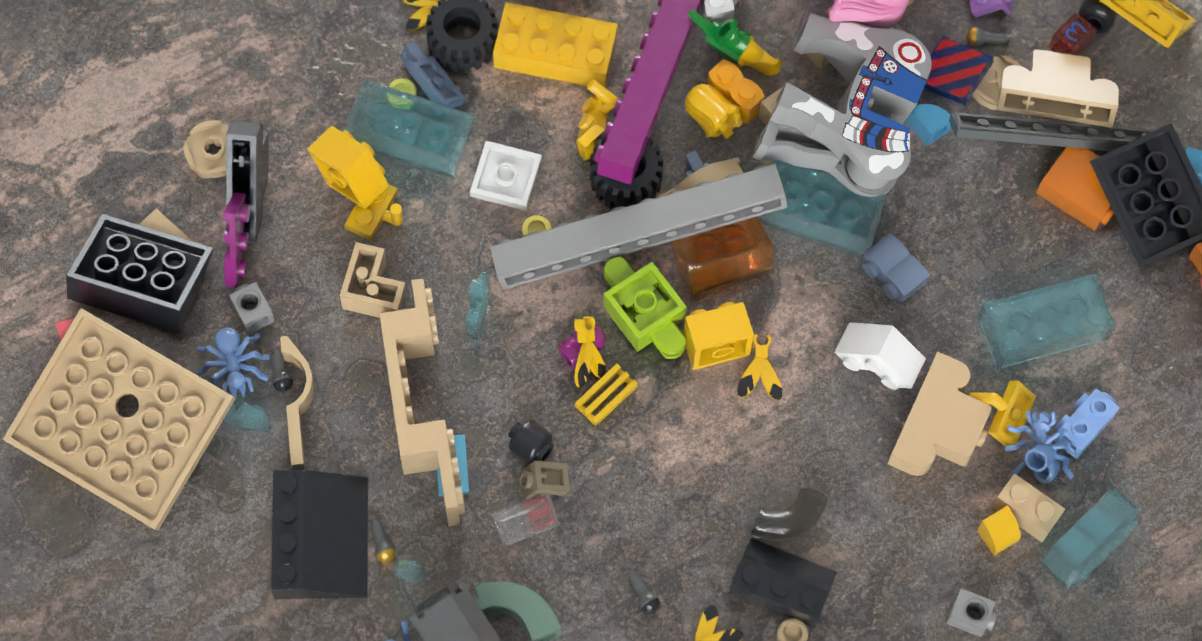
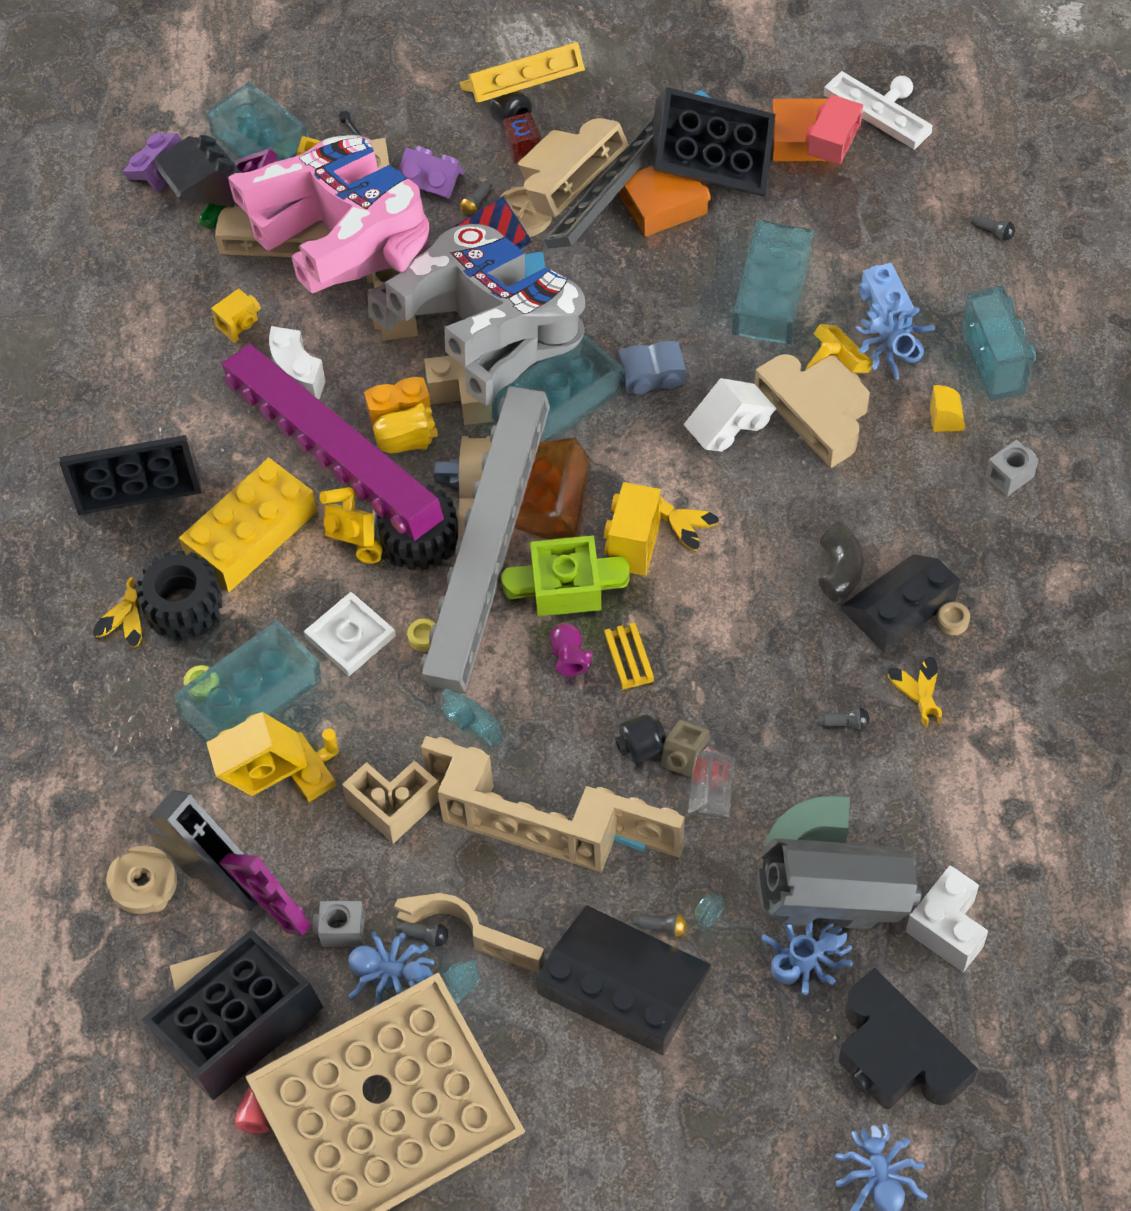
camera: 55 degrees left, 10 degrees down
sand blue hinge [400,42,465,112] -> none
yellow piece [574,316,606,387] -> none
green animal [688,10,783,76] -> none
tan brick [992,474,1065,543] -> none

